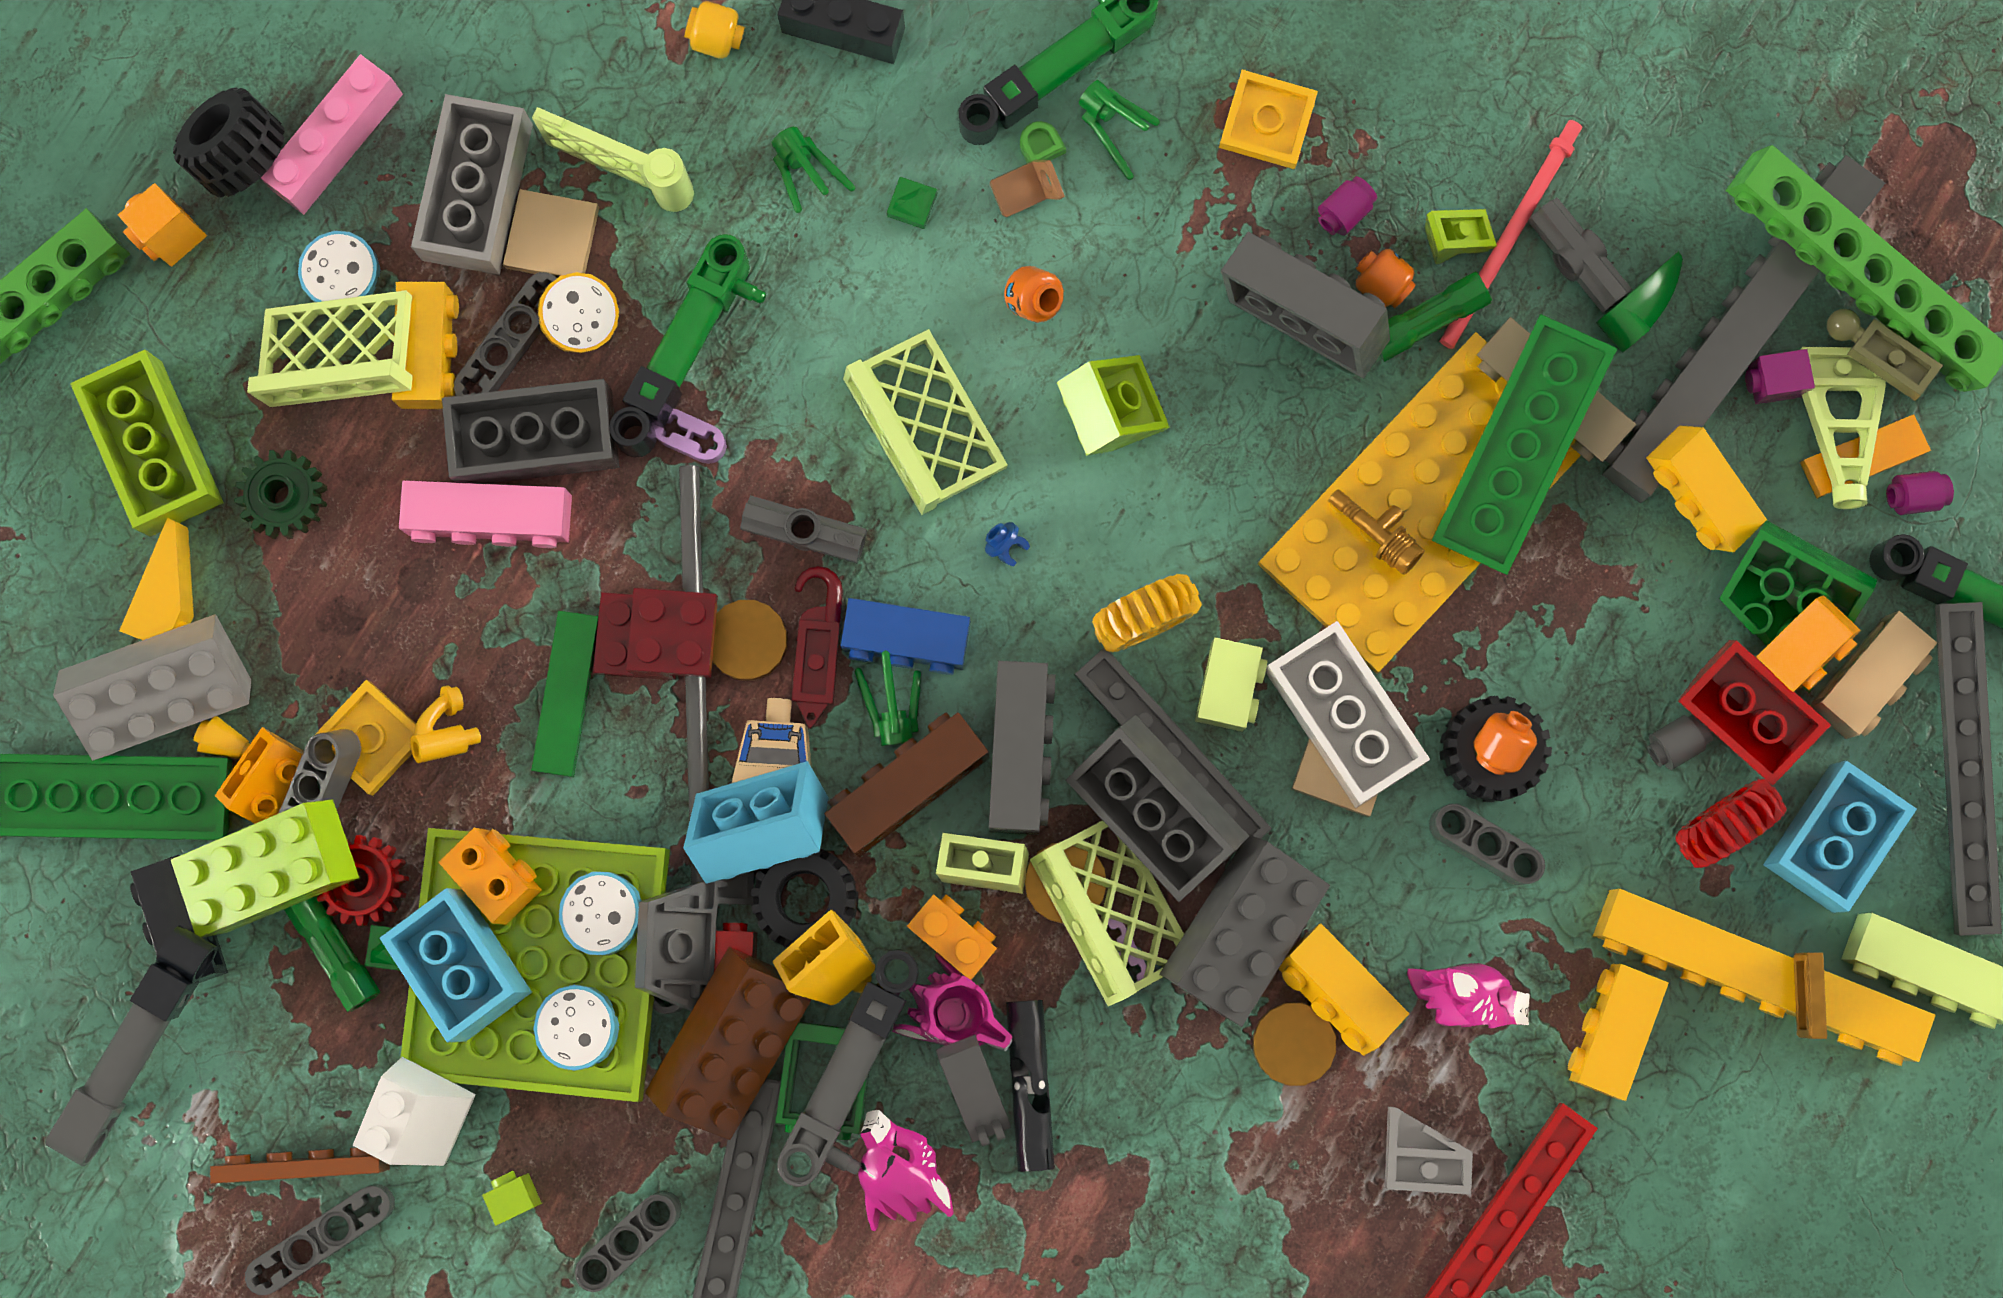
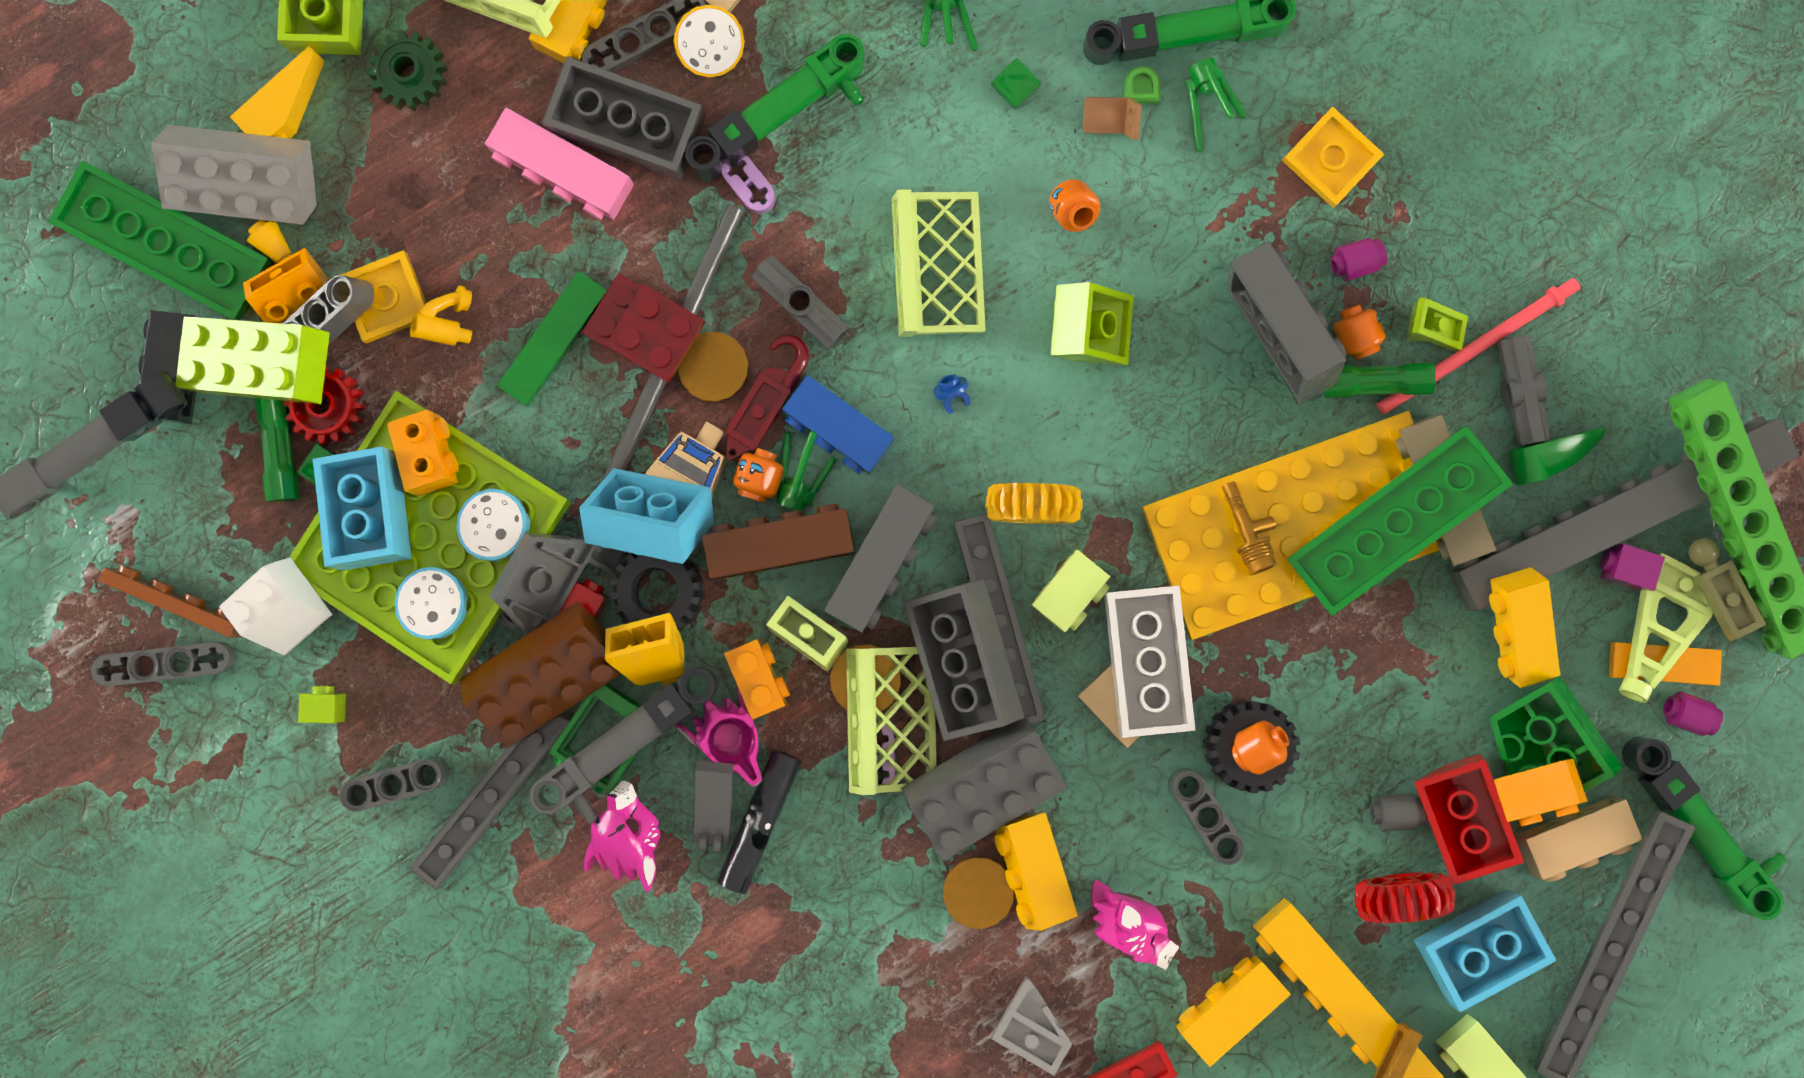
camera: 25 degrees right, 5 degrees up
none -> orange head [733,448,784,503]

